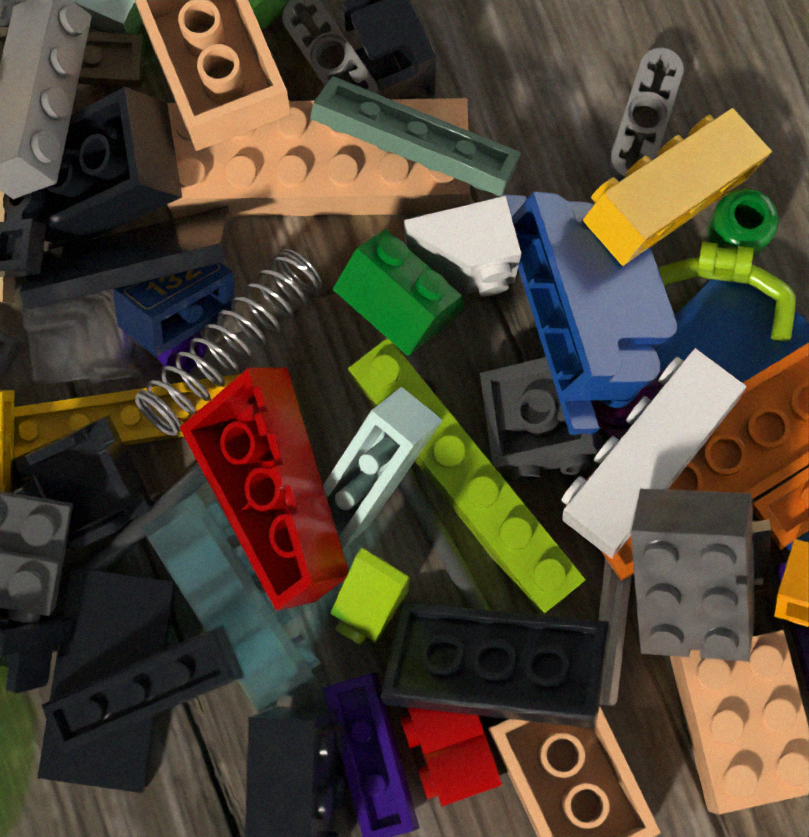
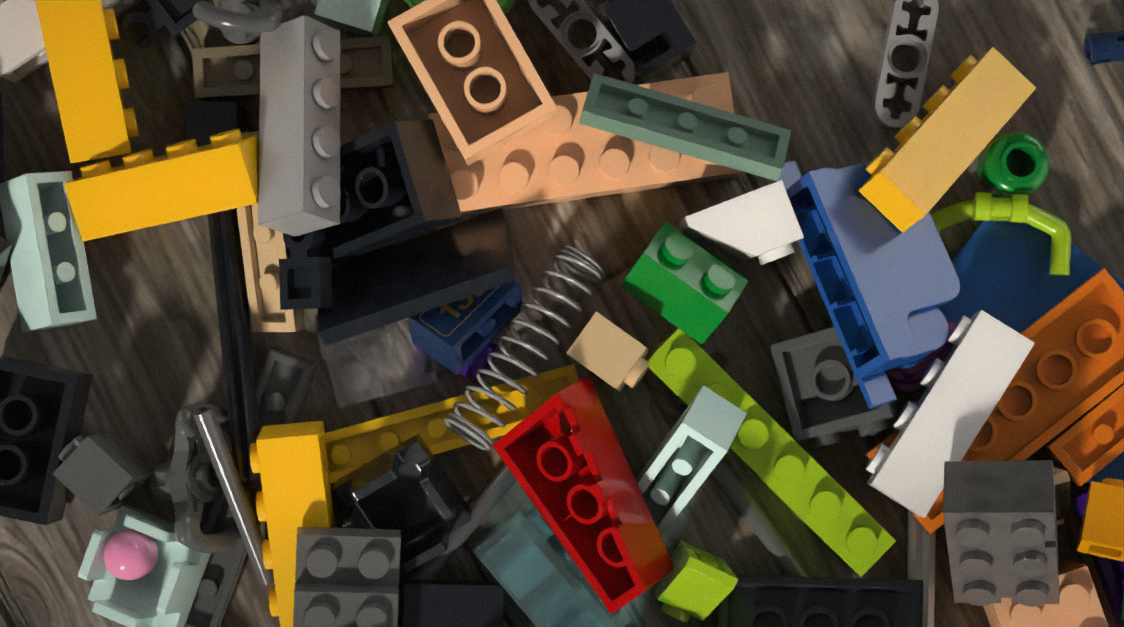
camera: 10 degrees left, 10 degrees up
none -> tan slope [566,311,651,392]

